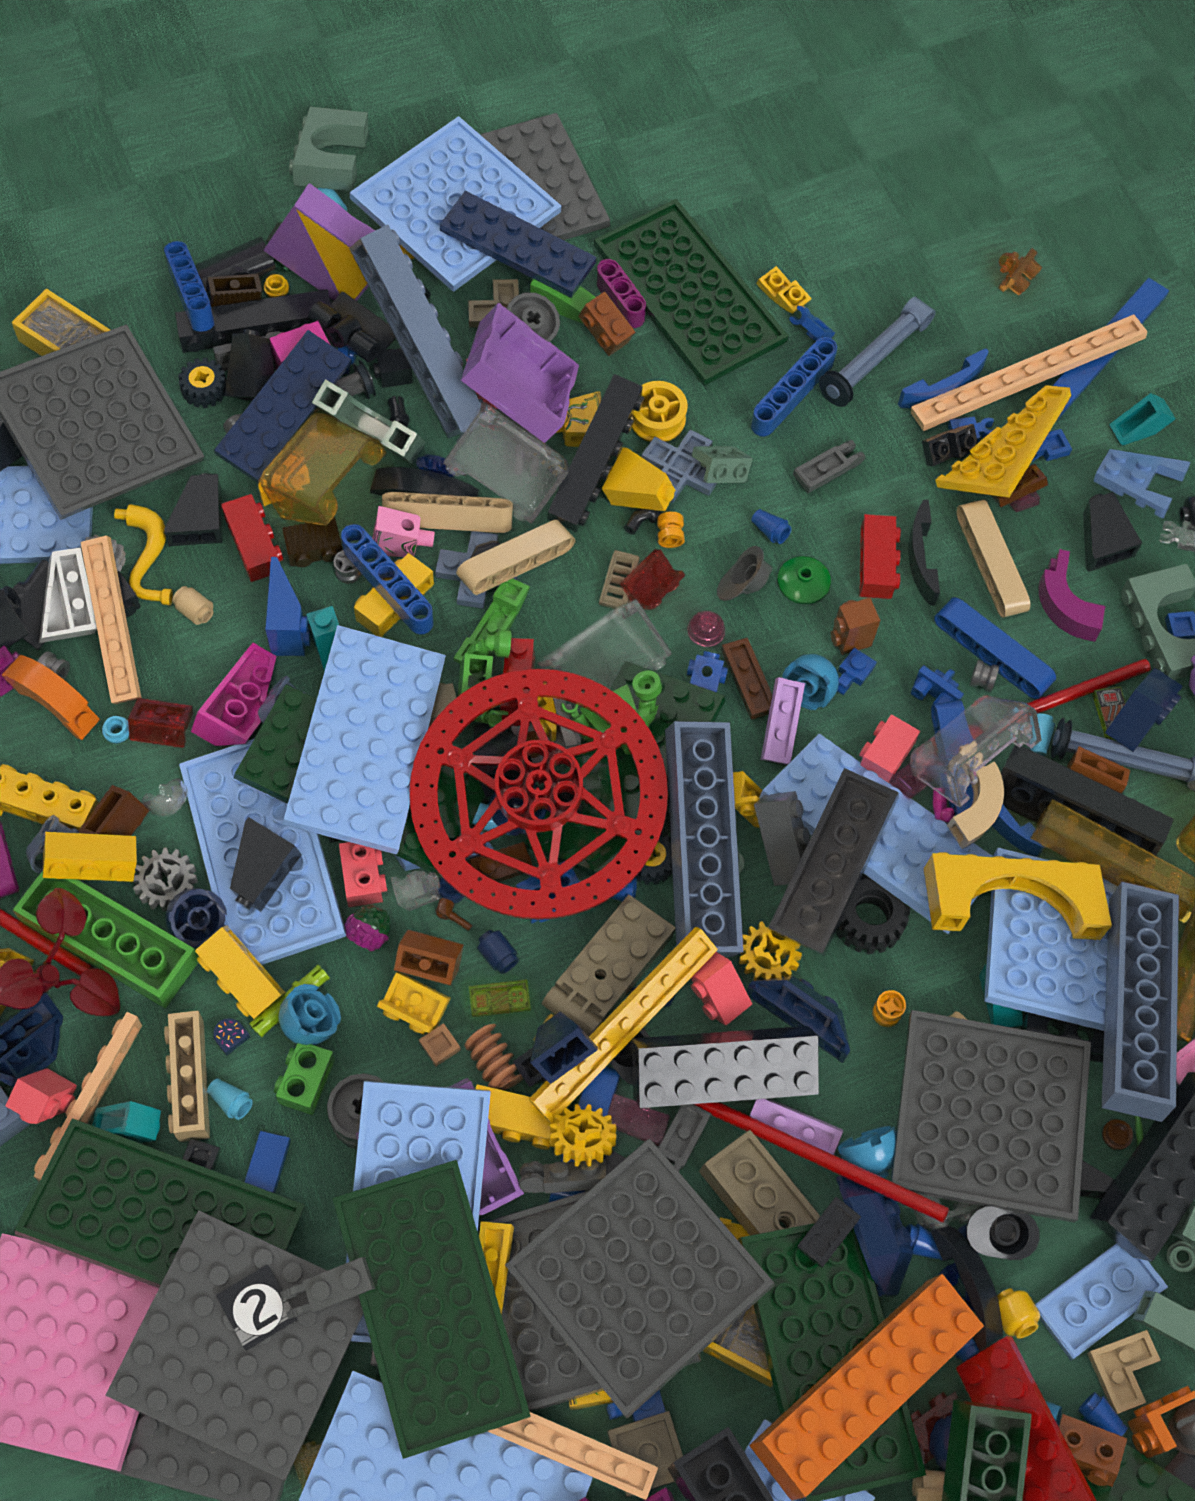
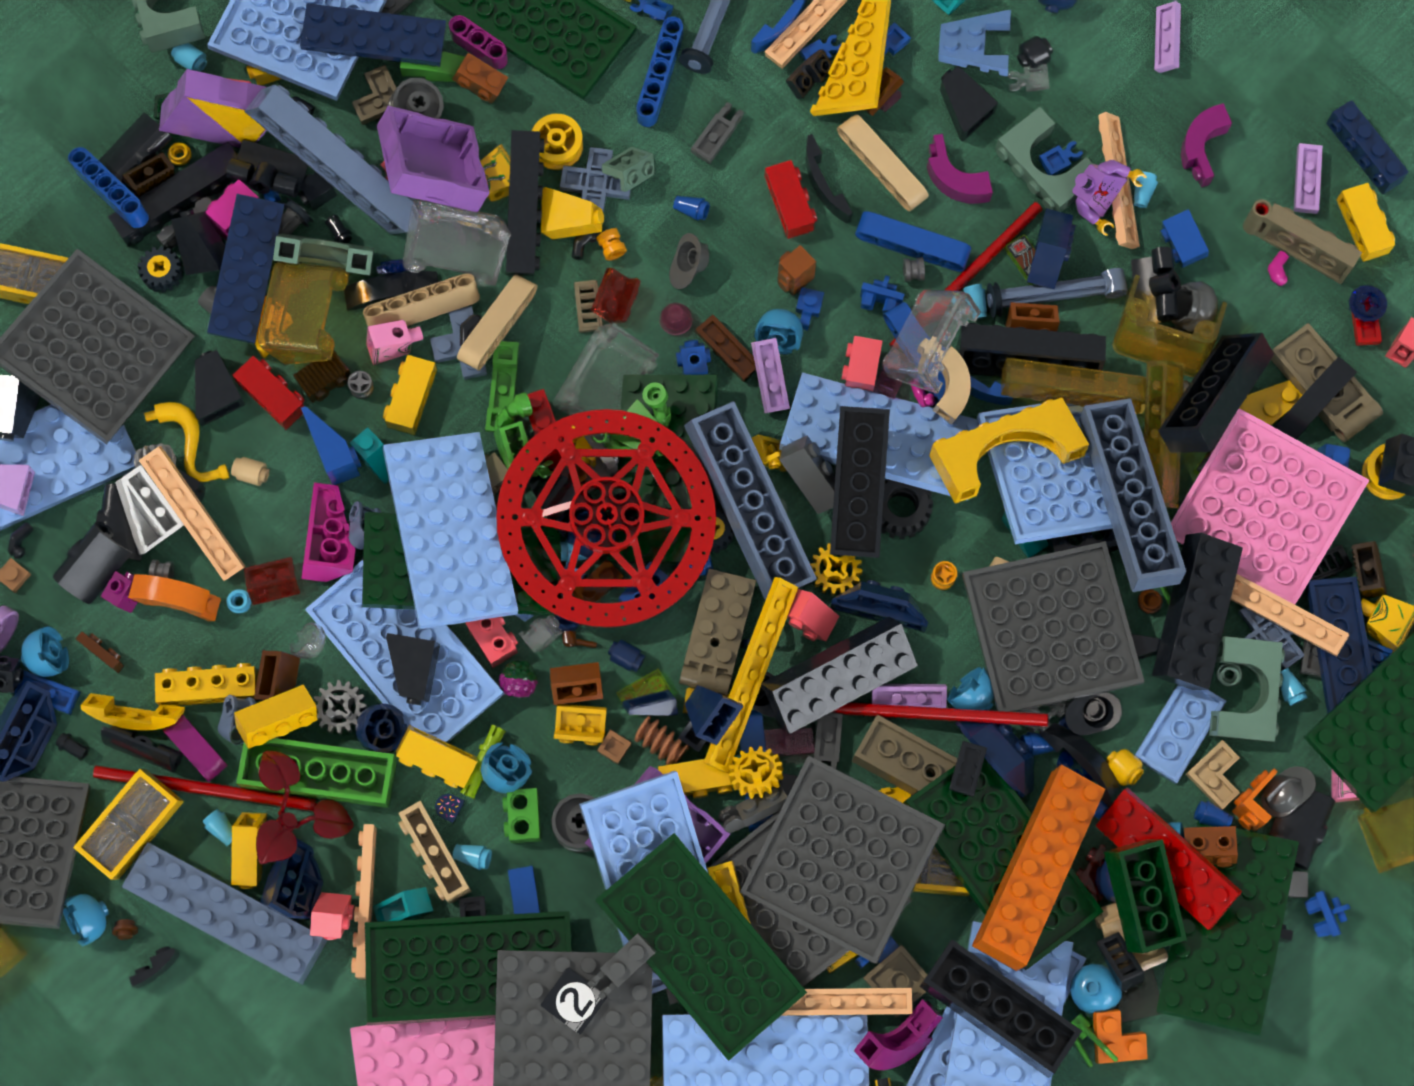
camera: 20 degrees left, 10 degrees up
blue beam [341,524,434,634] -> none
green dish [777,556,831,604] -> none
none -> dark blue slope [622,690,678,715]

